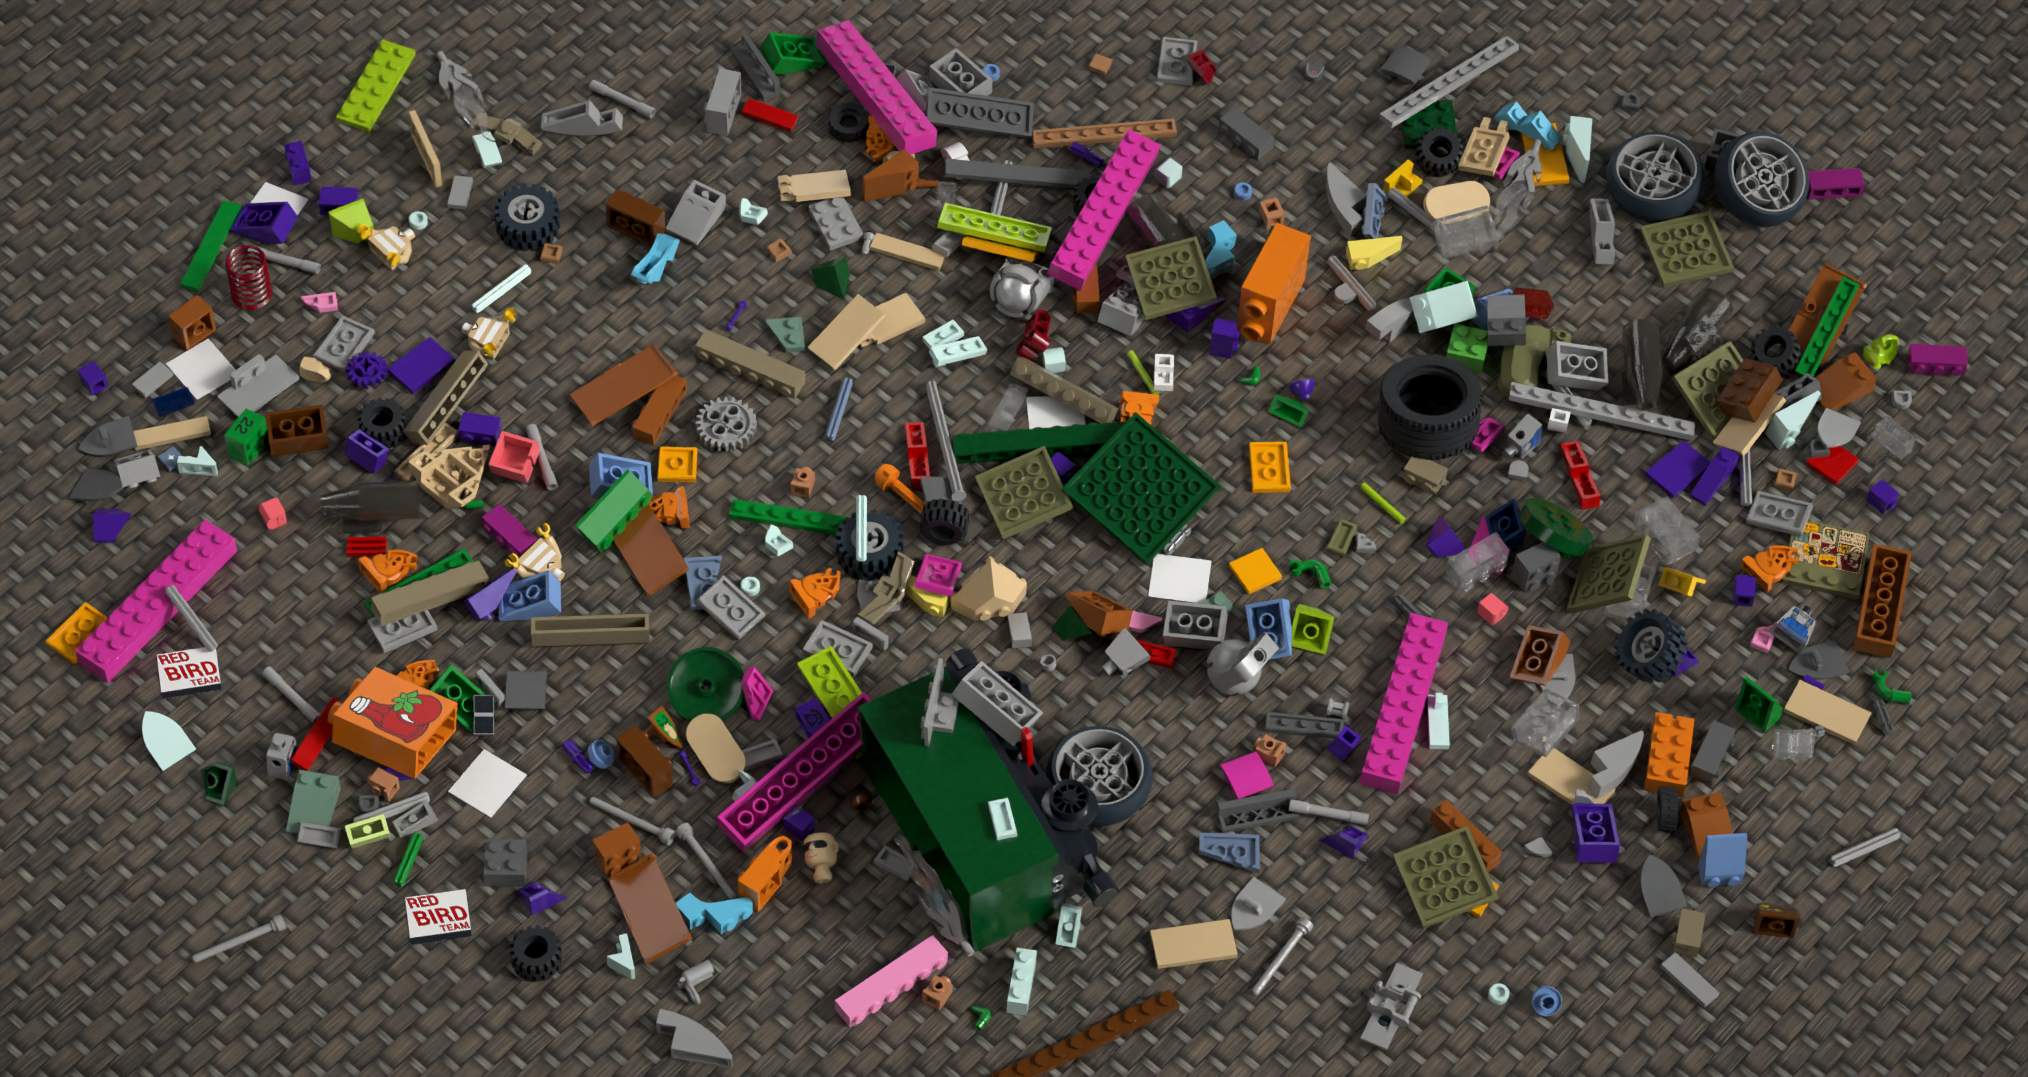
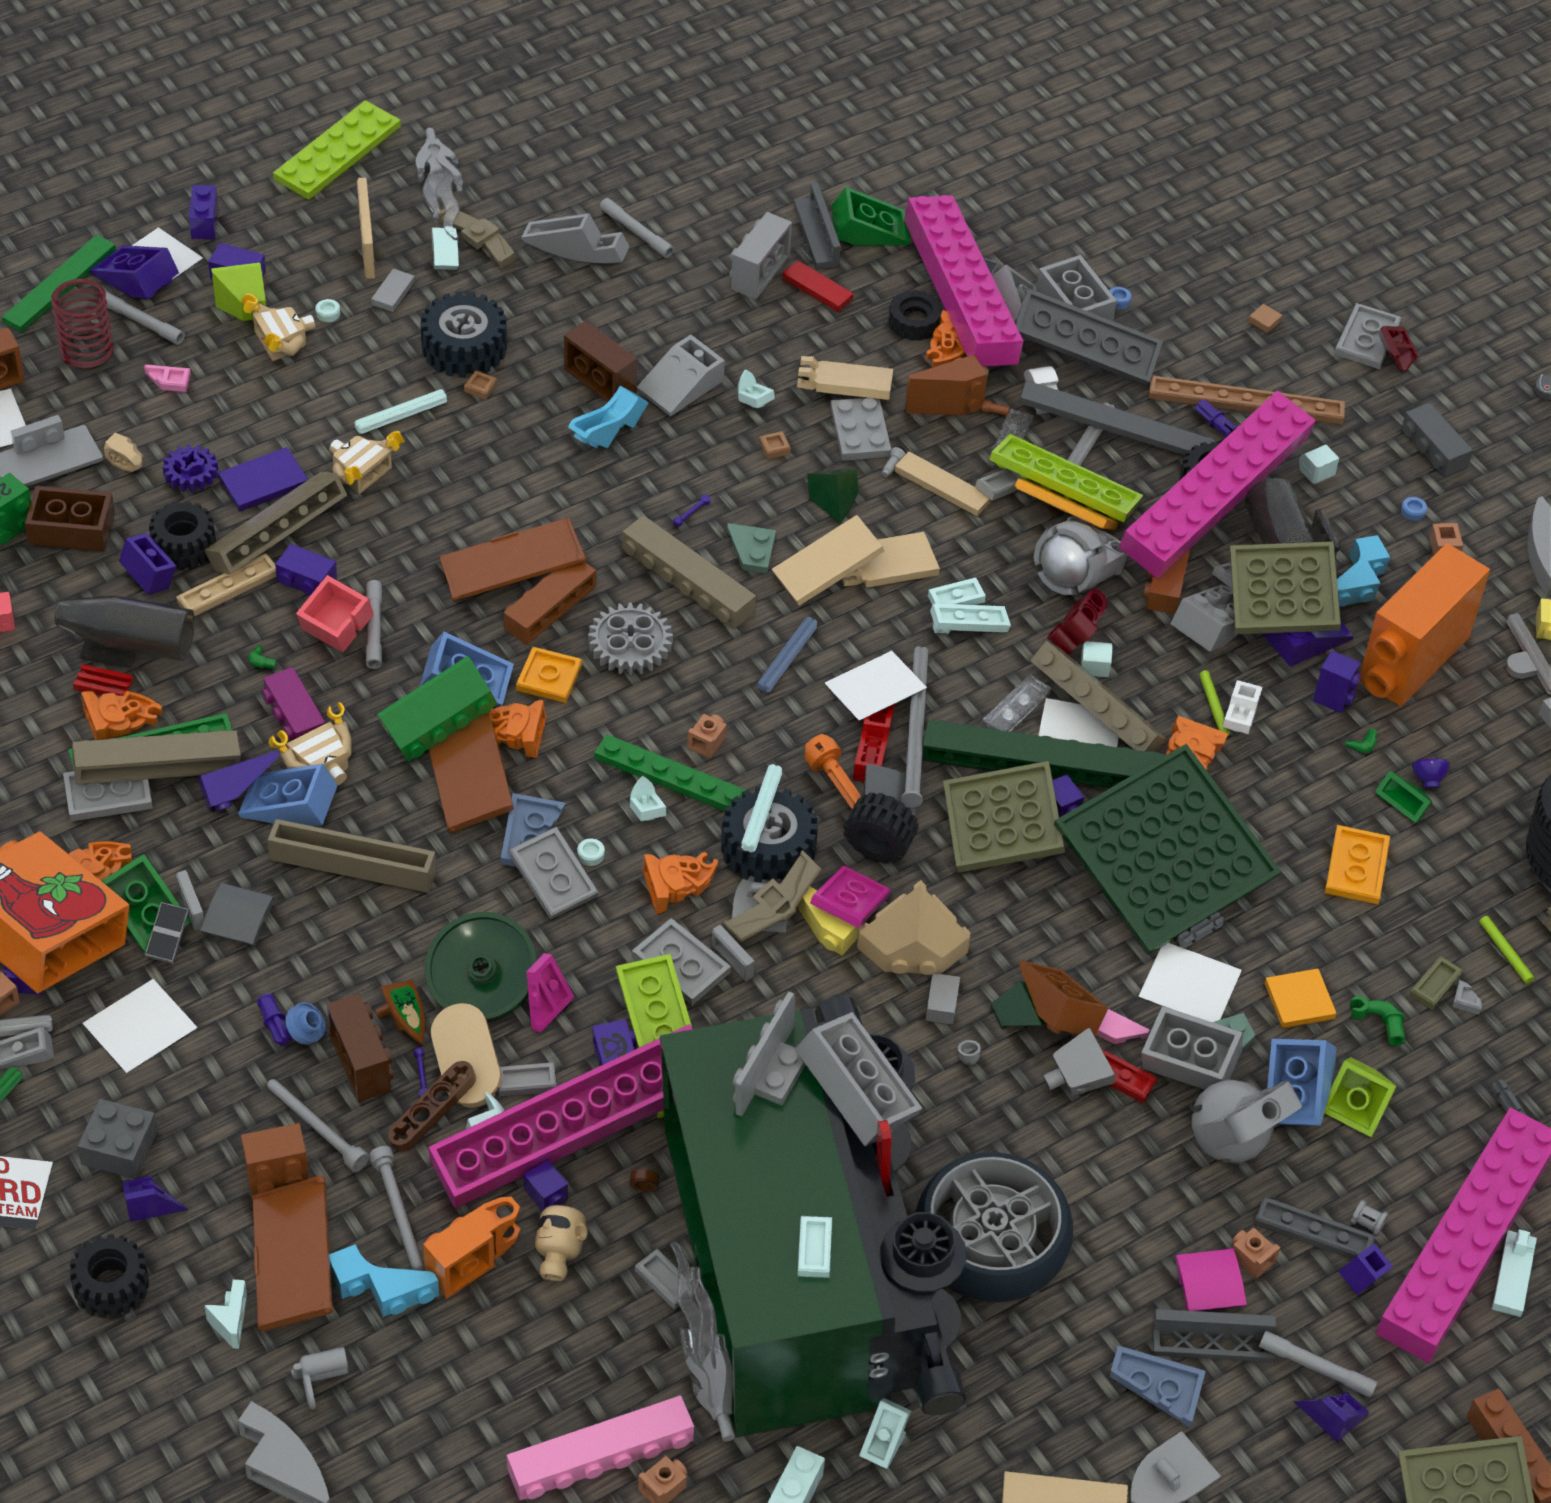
camera: 15 degrees right, 5 degrees down
light grey tile [313,315,375,373] -> none
tan wedge [408,445,490,509] -> none
none -> reddish brown beam [388,1061,476,1152]
none -> white sticker [825,651,927,720]

